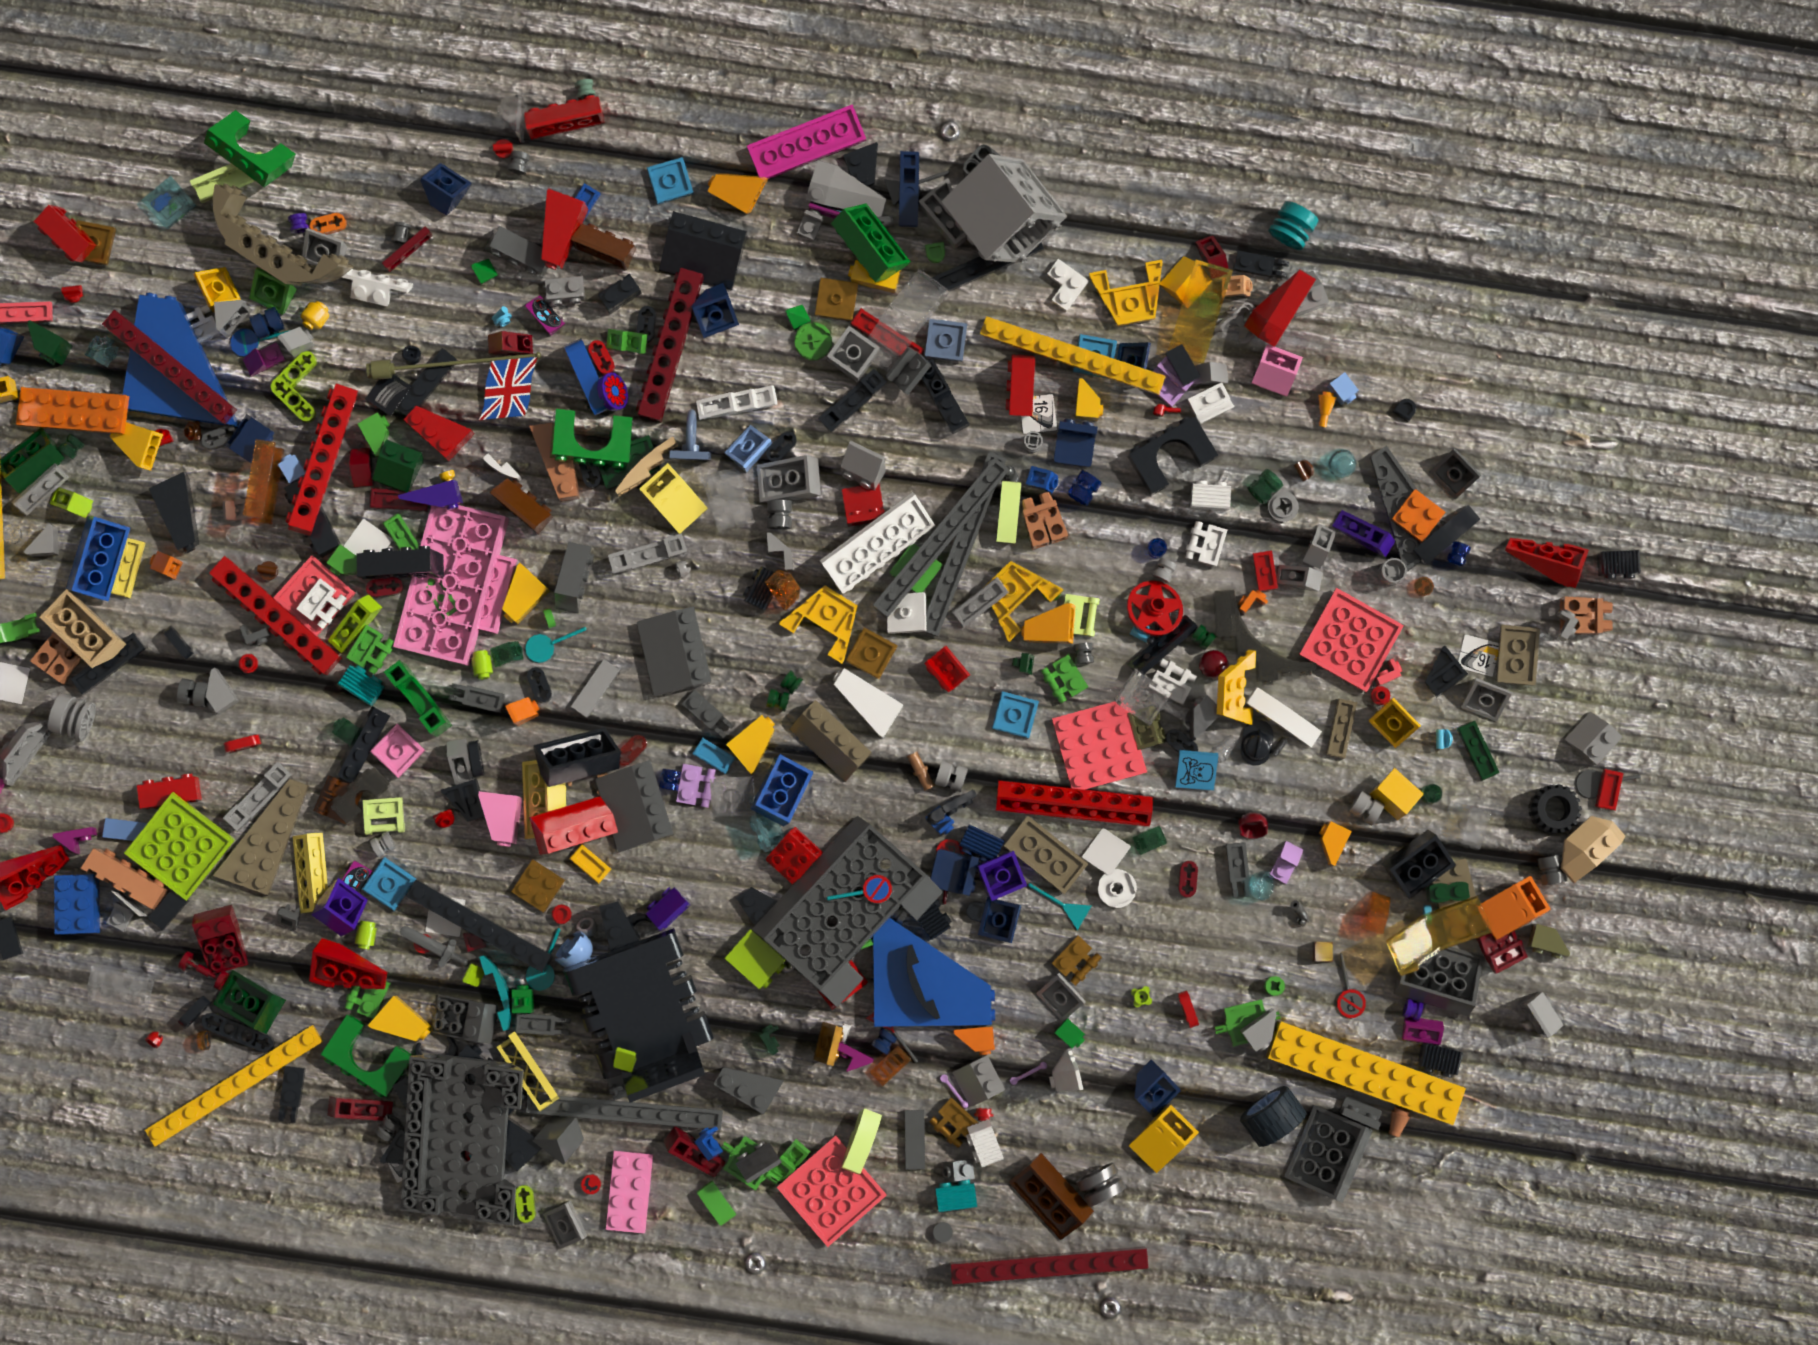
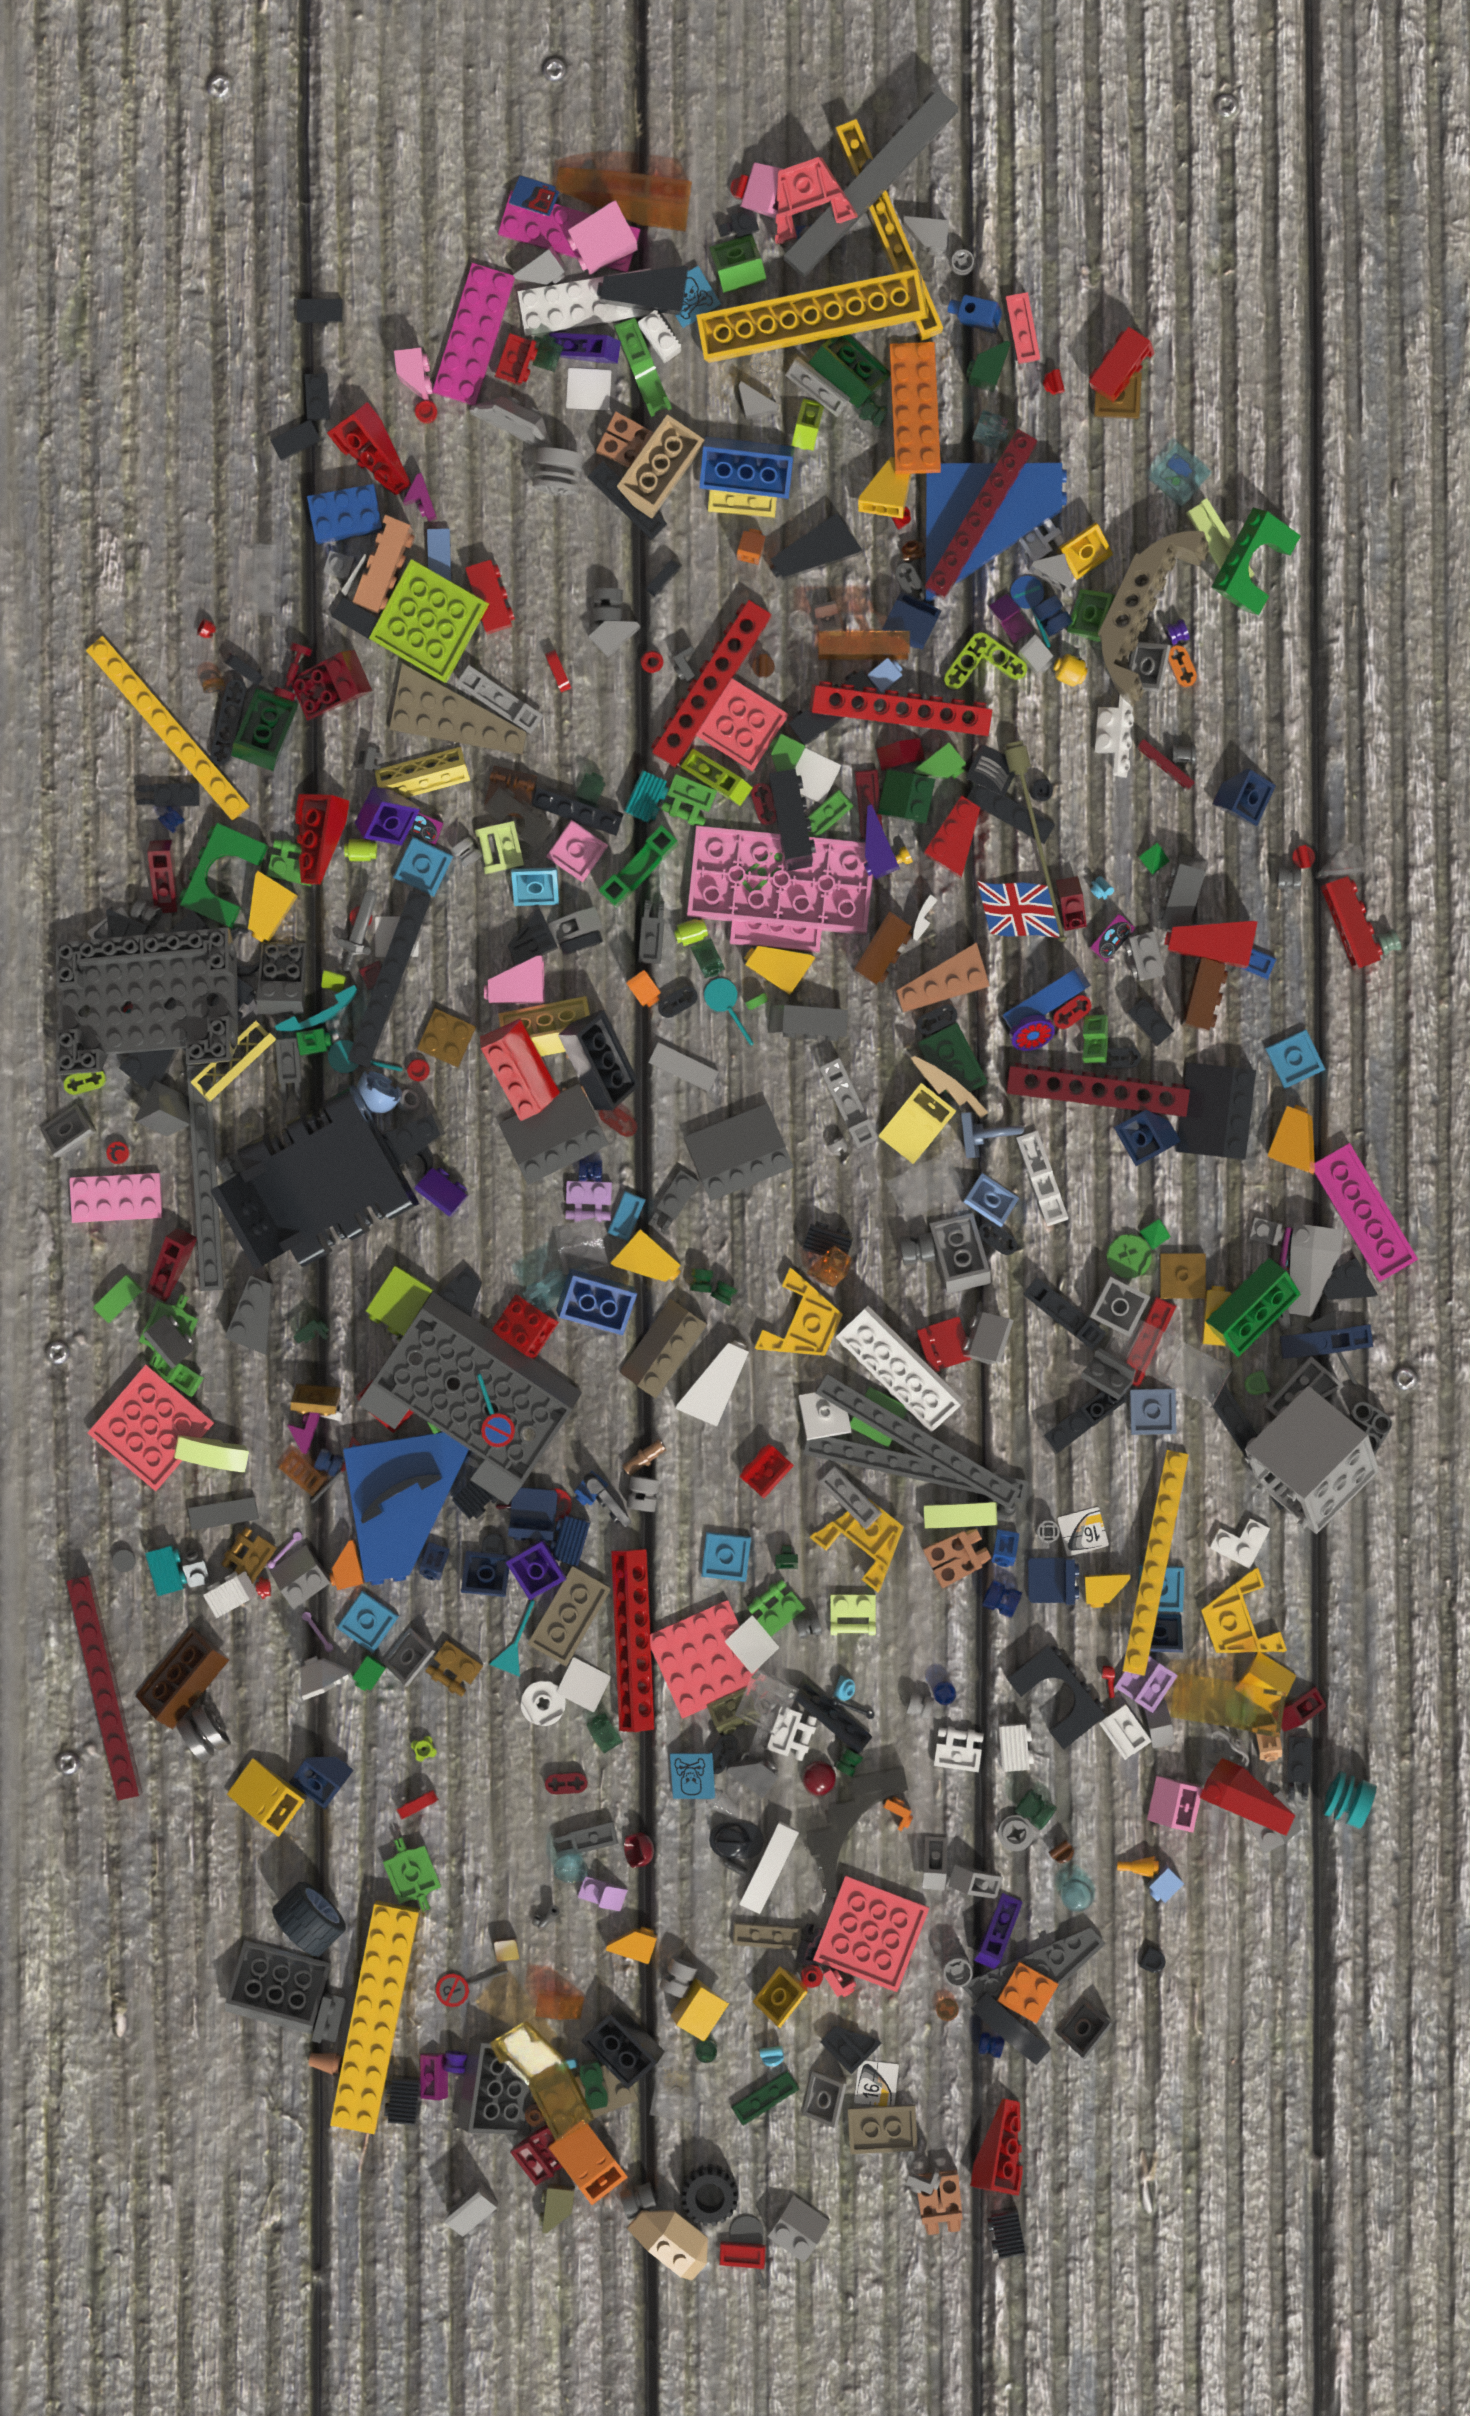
camera: 80 degrees right, 5 degrees up
white plate [296,578,347,629] -> none
red plate [433,808,455,828] -> none
green arch [550,409,633,468] -> none
yellow tile [569,844,612,884] -> none
lime slope [614,1047,636,1072] -> none
blue bracket [695,1127,723,1161] -> none
light grey slope [767,533,793,572] -> none
pearl gold plate [846,627,898,679] -> none
red wedge [1005,354,1035,416] -> none
light orange slope [1021,603,1075,644] -> none
red wheel [1127,581,1183,636] -> none
black tile [1165,344,1201,387] -> none
yellow wing [1217,650,1256,725] -> none
light grey slope [1240,1008,1276,1052] -> none
red plate [1252,551,1278,591] -> none
bright green wheel [1264,976,1285,996] -> none
none -> clear blue wheel [157,805,186,834]
none -> dark azure tile [336,1590,399,1653]
none -> dark blue bracket [419,1542,450,1581]
none -> medium azure slope [511,868,559,906]
none -> reddish brown plate [525,2102,548,2127]
none -> white sticker [725,1616,779,1674]
none -> black plate [795,1923,823,1965]

